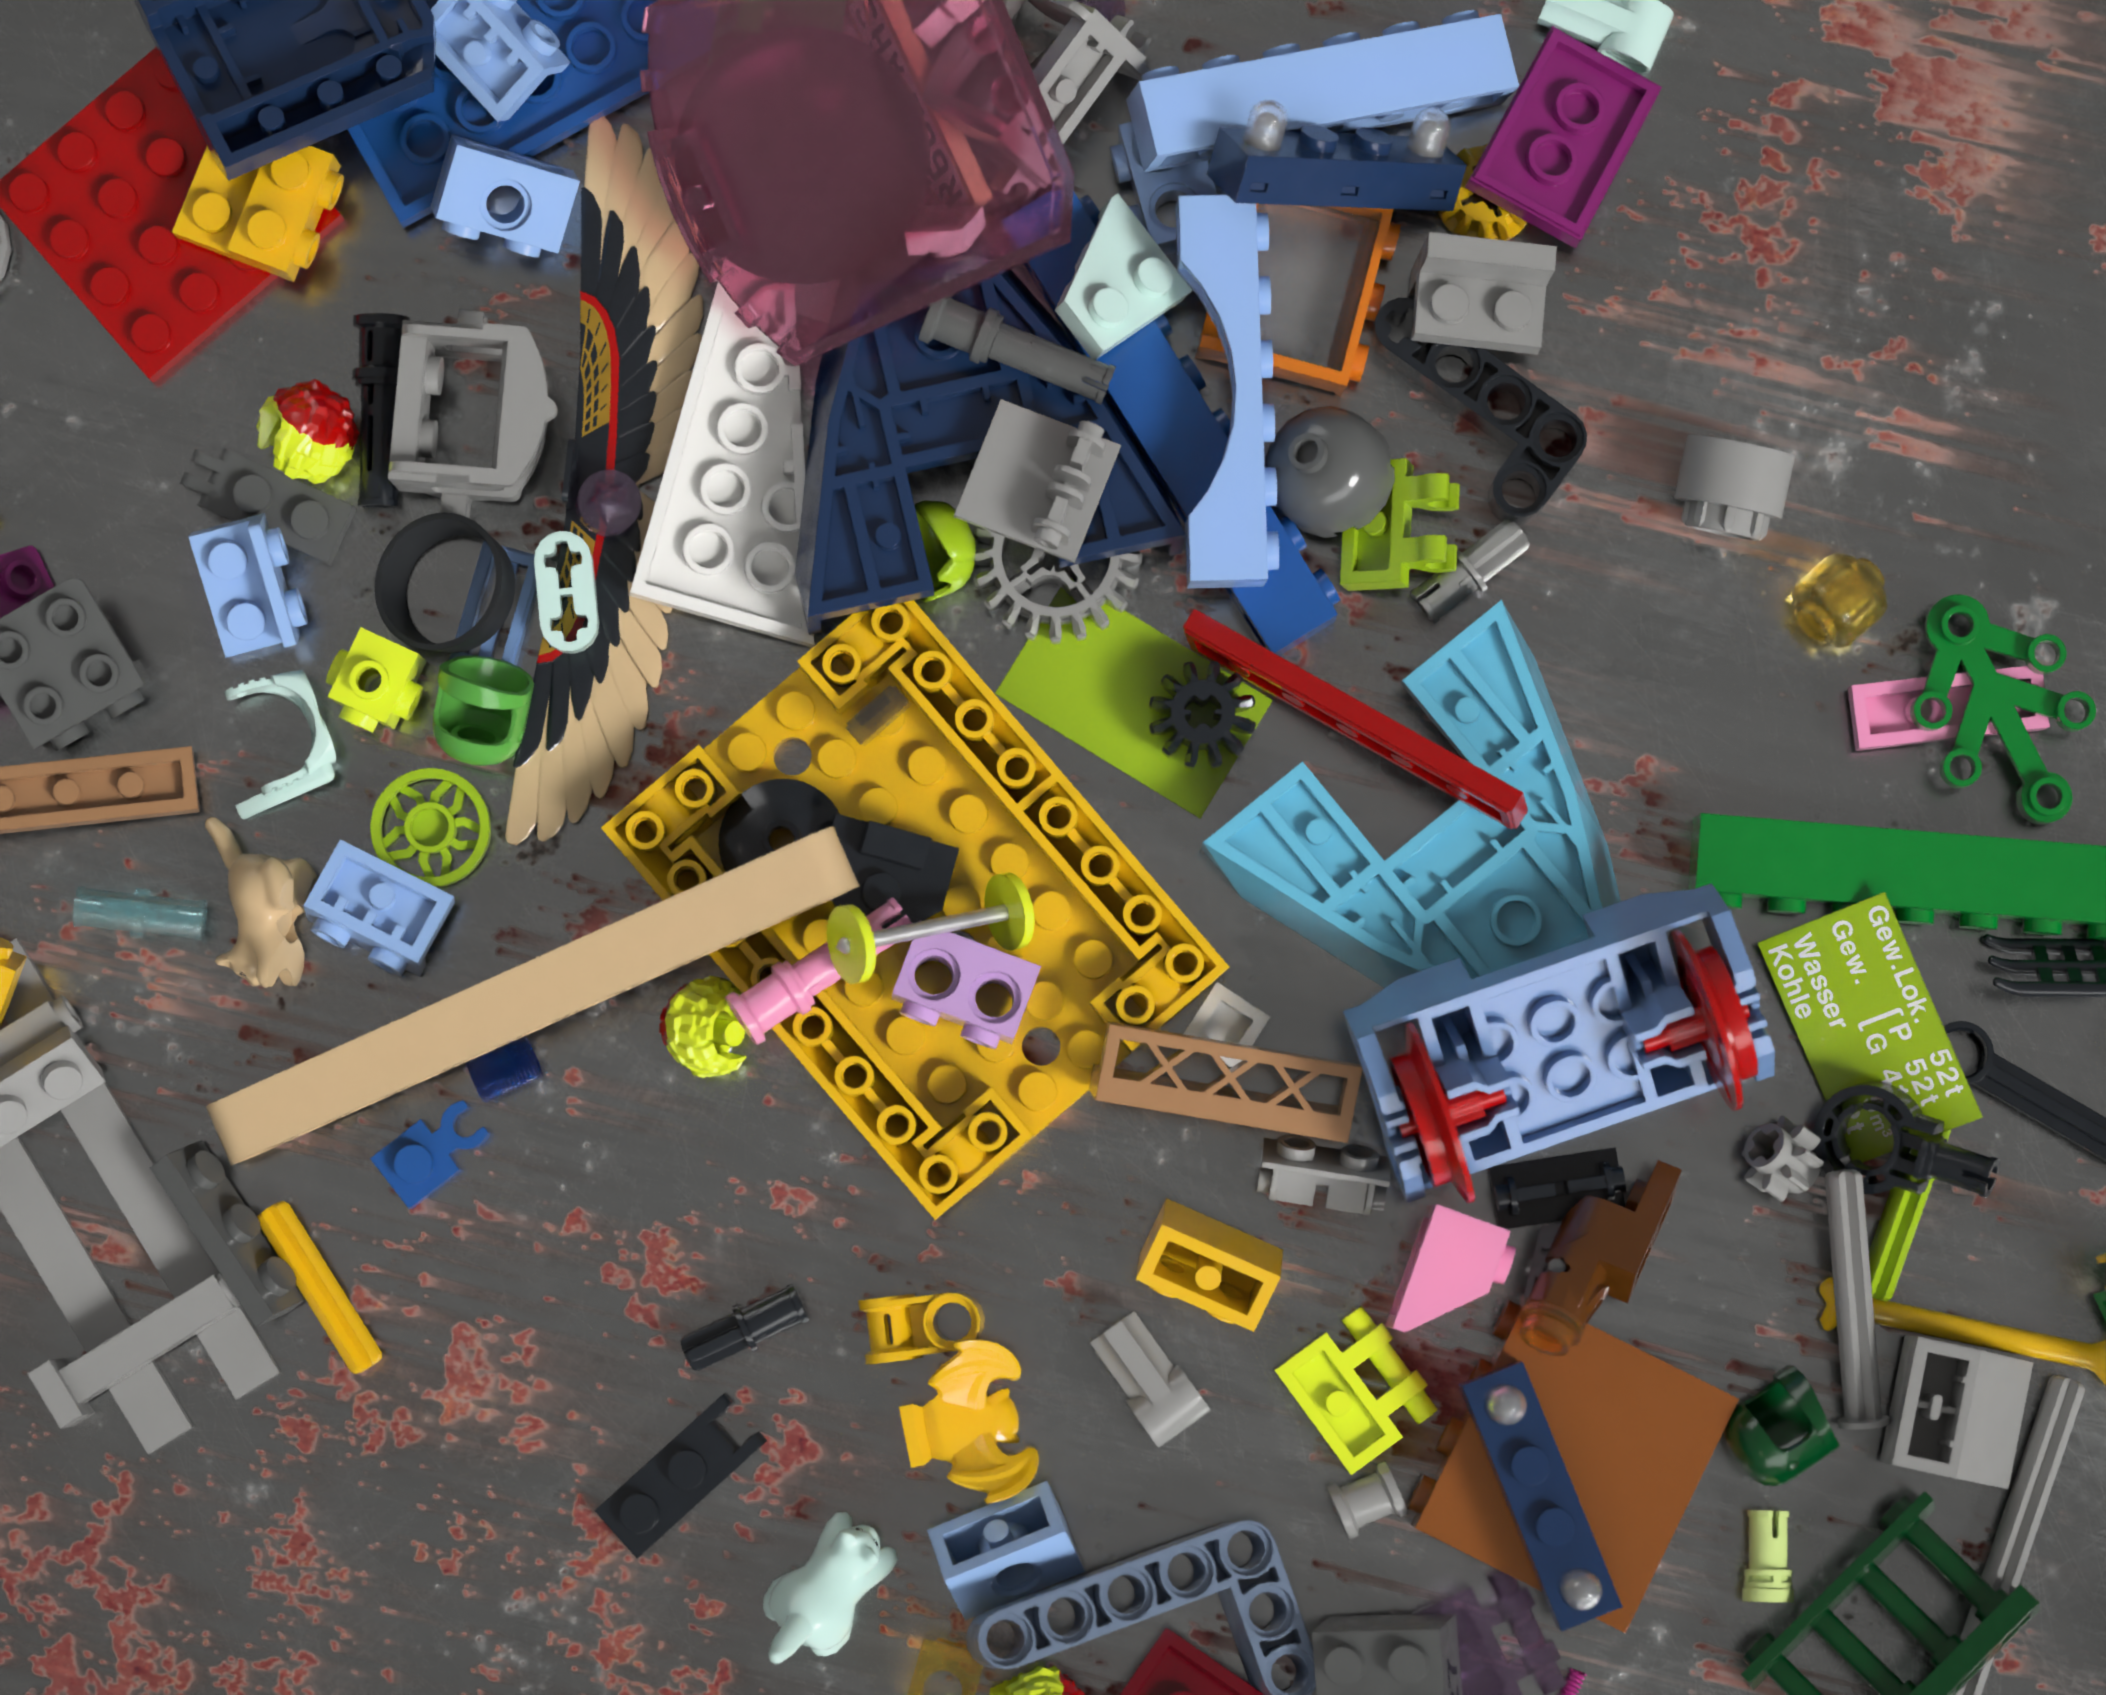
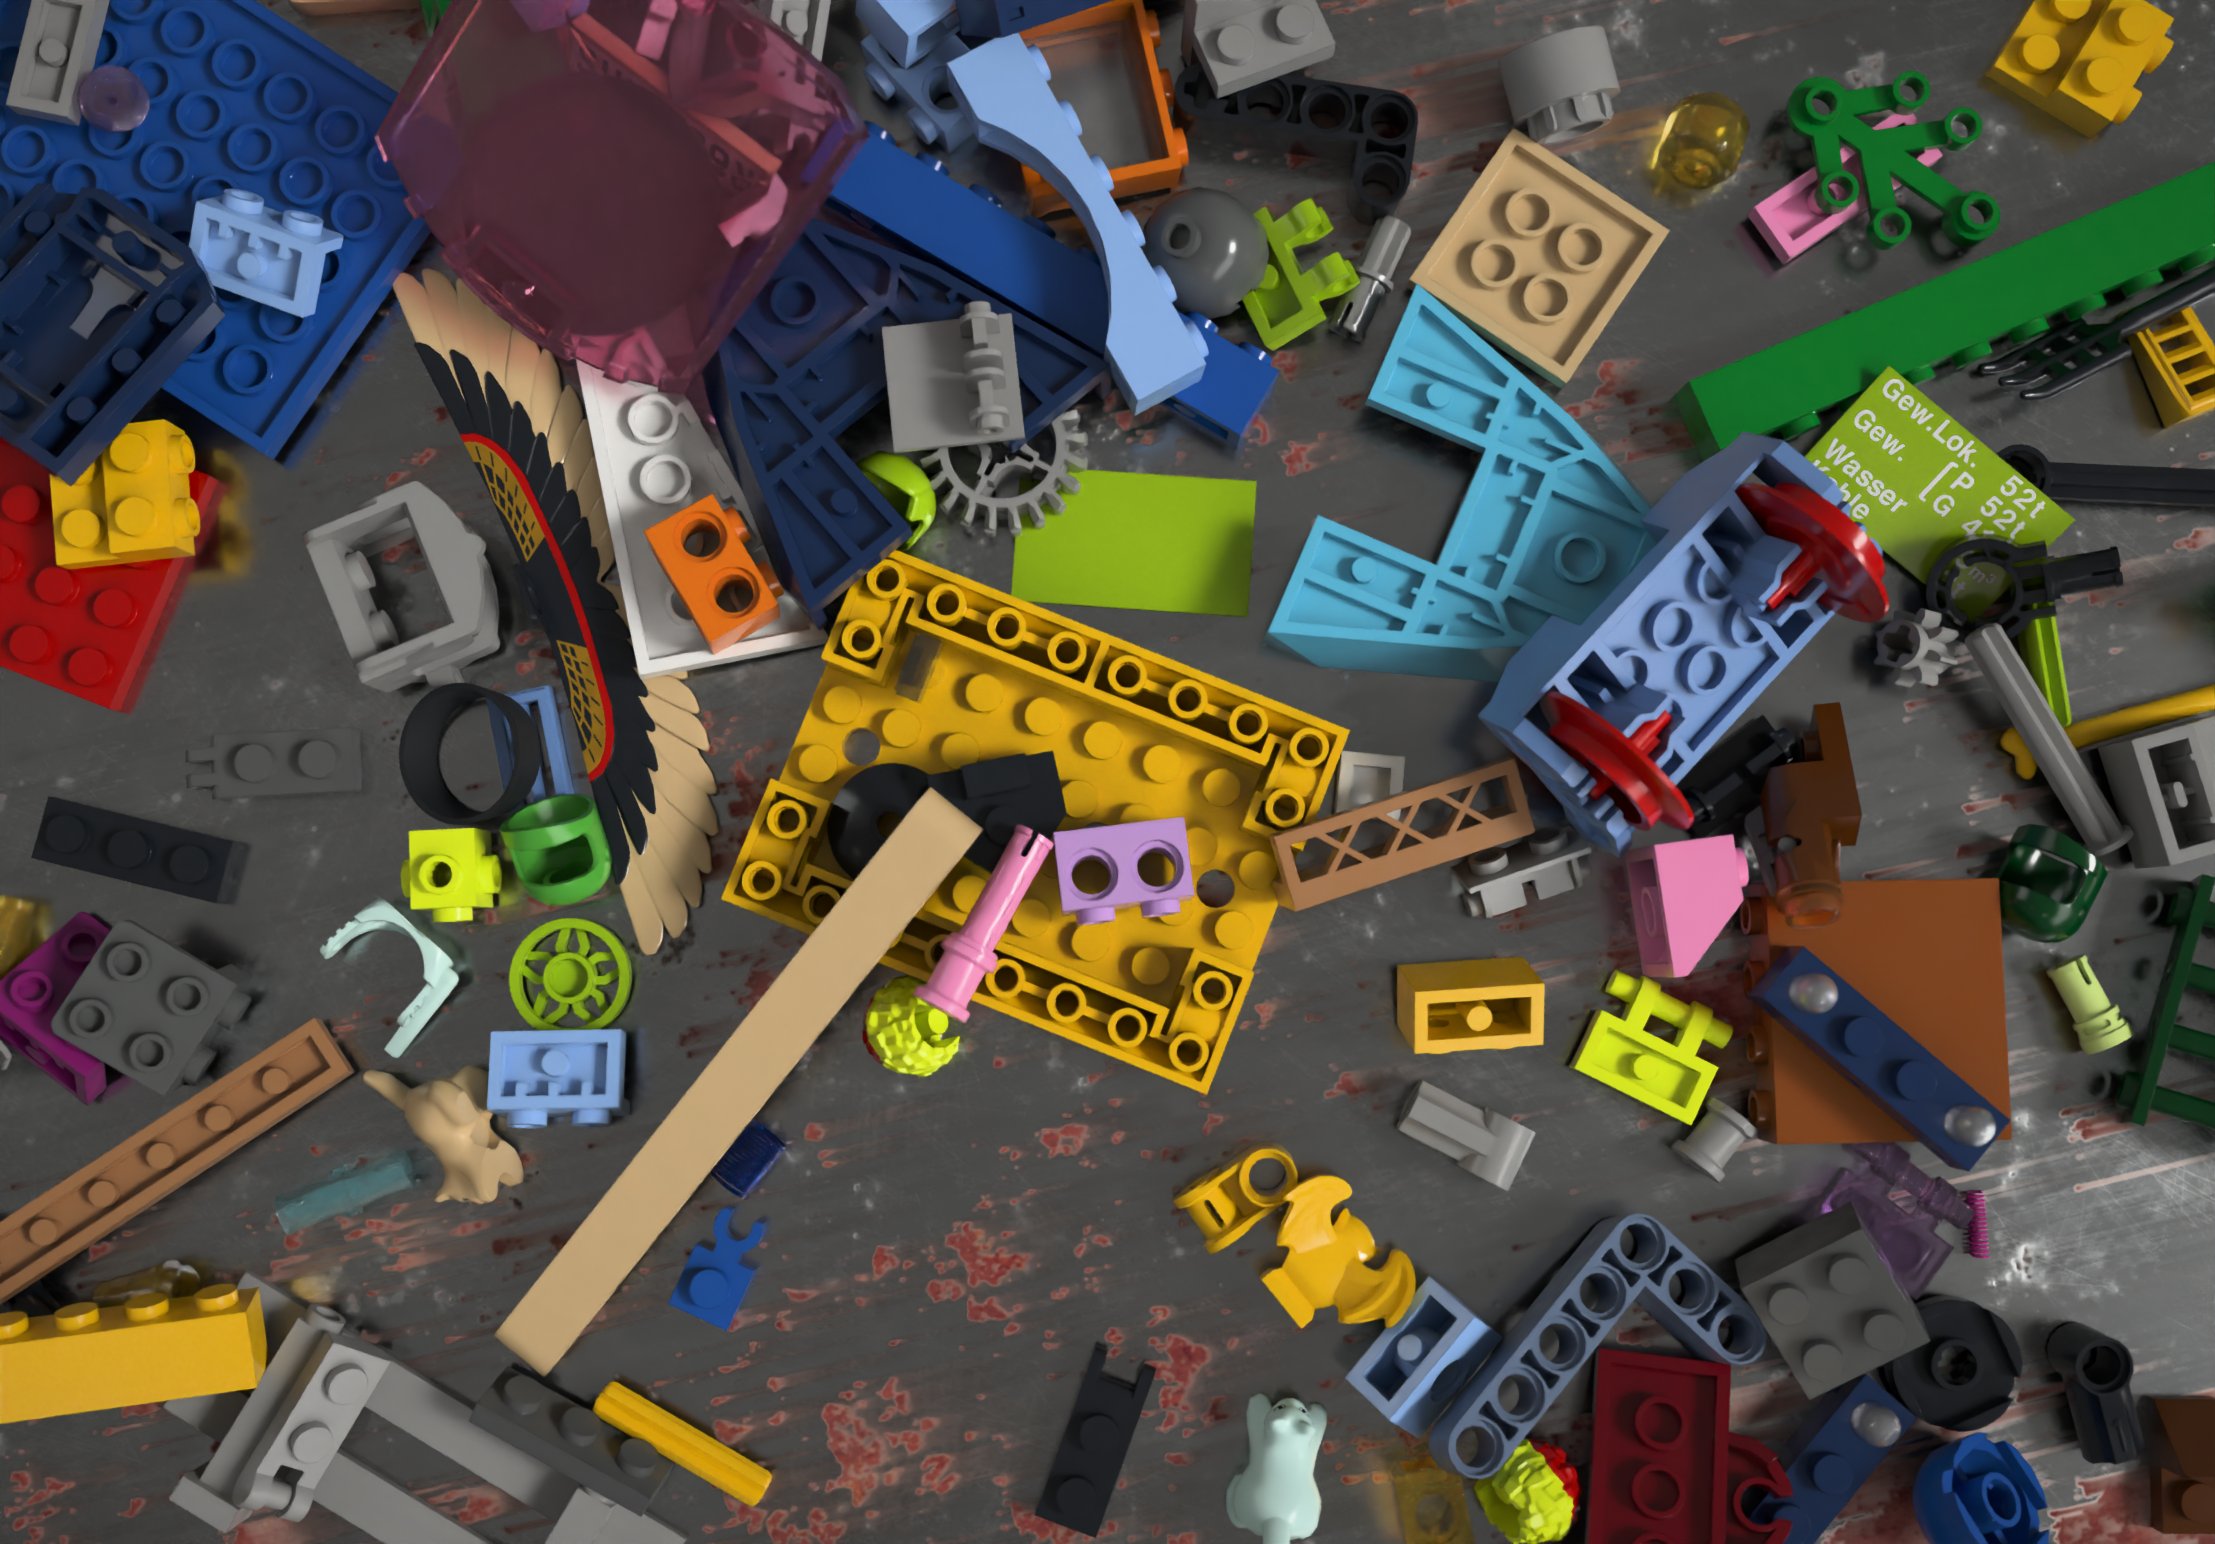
camera: 35 degrees left, 0 degrees up
light blue bracket [189,513,308,658] -> none
piece [256,379,359,484] -> none
black pin [352,313,410,508] -> none
light blue brick [430,135,580,257] -> none
light aqua beam [534,531,599,654] -> none
clear purple tile [576,470,641,536] -> none
black axle [680,1284,809,1371] -> none
neon yellow axle [827,872,1035,984] -> none
dark grey pin [918,287,1116,405] -> none
light aqua wing [1055,193,1193,360] -> none
black gear [1149,661,1256,769] -> none
red tile [1183,608,1528,830] -> none
none -> black plate [31,796,242,904]
none -> orange brick [643,493,784,655]
none -> tan plate [1406,127,1670,389]

